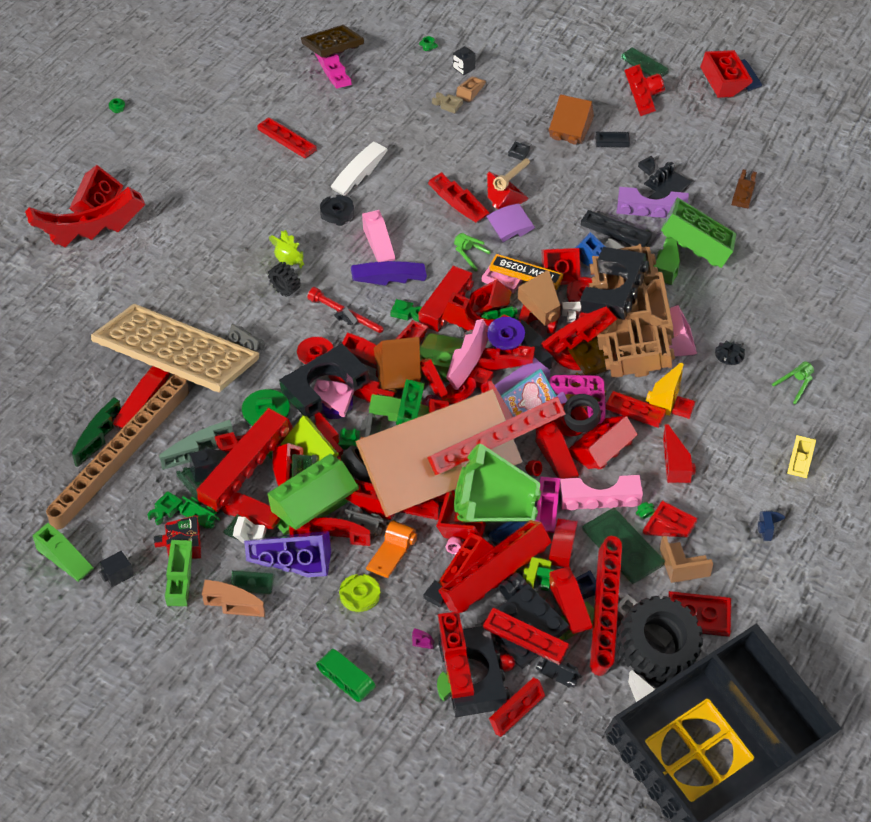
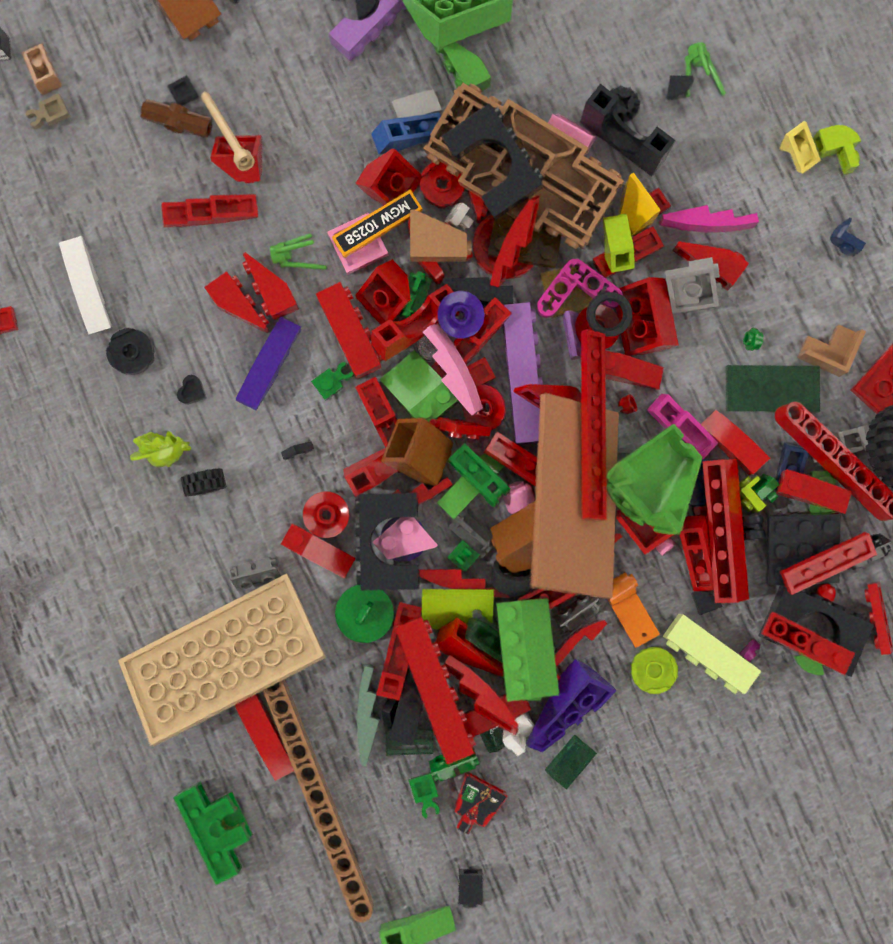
camera: 55 degrees left, 35 degrees up
dark green slope [72,397,121,467] -> none
bright green slope [165,540,192,607] -> none
nougat slope [202,580,265,617] -> none
red piece [307,287,384,333] -> none
green beam [316,649,376,702] -> none
bright pink slope [362,210,395,262] -> none
medium lavender slope [486,204,535,242] -> none
tile [501,369,556,417] -> none
bright pink arch [559,475,643,510] -> none
black plate [581,210,652,247] -> none
red wing [643,501,698,538] -> none
none -> reddish brown piece [140,98,213,138]
none -> green piece [173,781,253,885]
none -> black tile [177,375,206,405]
none -> red slope [204,271,270,333]
none -> red slope [242,252,299,321]
none -> red slope [281,524,356,579]
none -> red slope [445,655,519,736]
none -> black arch [580,84,676,177]
none -> lime slope [603,214,635,273]
none -> dark pink slope [659,205,759,233]
none -> yellowish green brick [663,614,761,695]
none -> light grey plate [665,257,723,314]
none -> black tile [667,75,694,100]
none -> lime brick [813,125,861,175]

